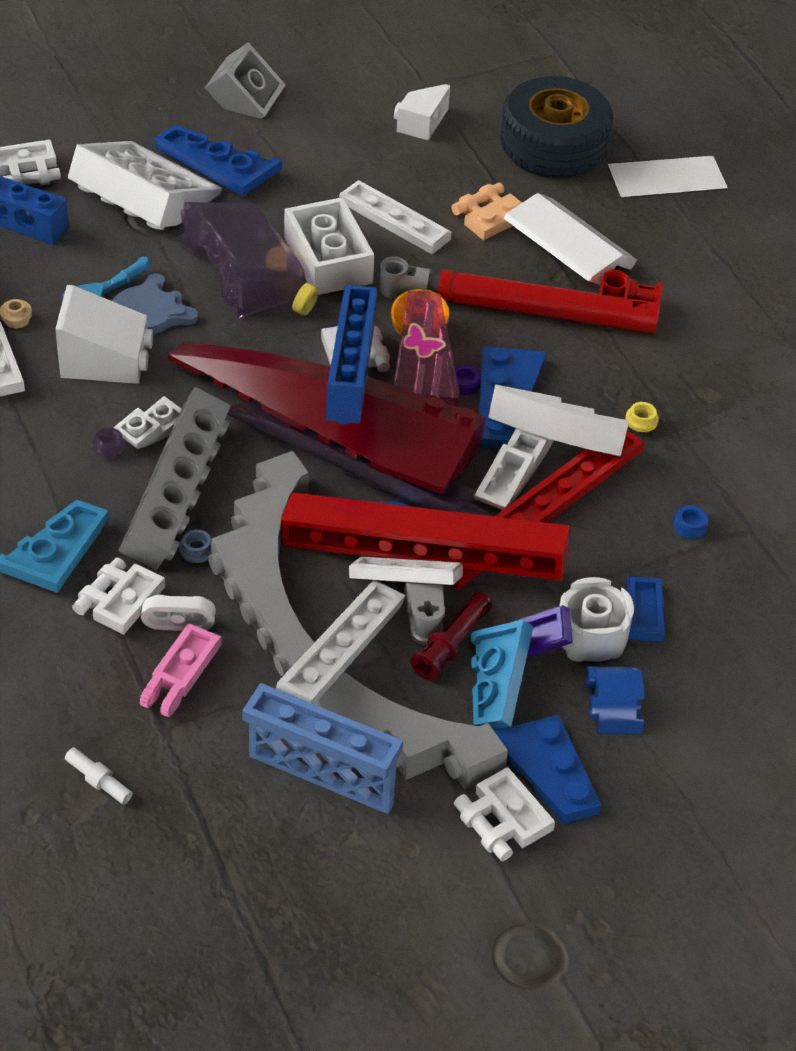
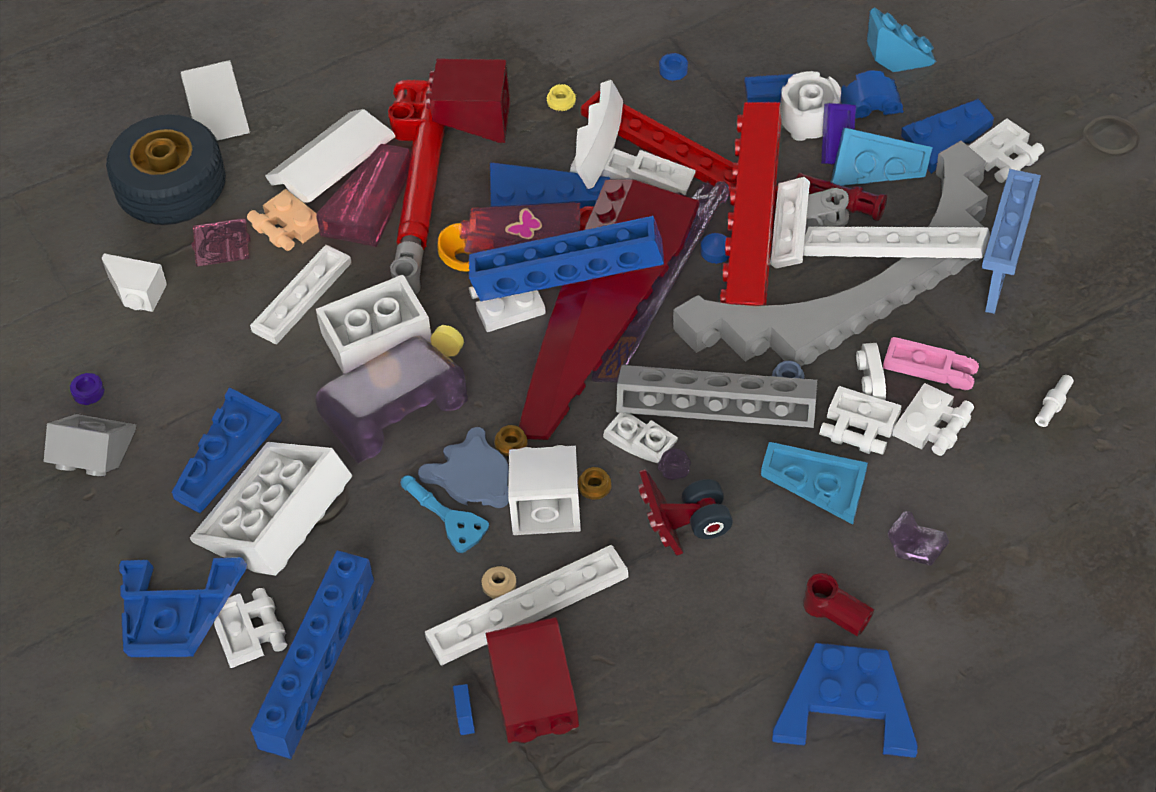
camera: 90 degrees left, 5 degrees up
none -> dark purple tile [70,373,104,405]
none -> blue wing [119,557,247,657]
none -> clear pink piece [191,218,251,267]
none -> clear pink slope [316,144,410,247]
none -> dark red slope [426,59,511,143]
none -> pearl gold plate [494,425,527,456]
none -> pearl gold plate [578,467,612,500]
none -> plate [638,469,733,556]
none -> dark azure slope [867,7,936,72]
none -> white plate [892,383,974,456]

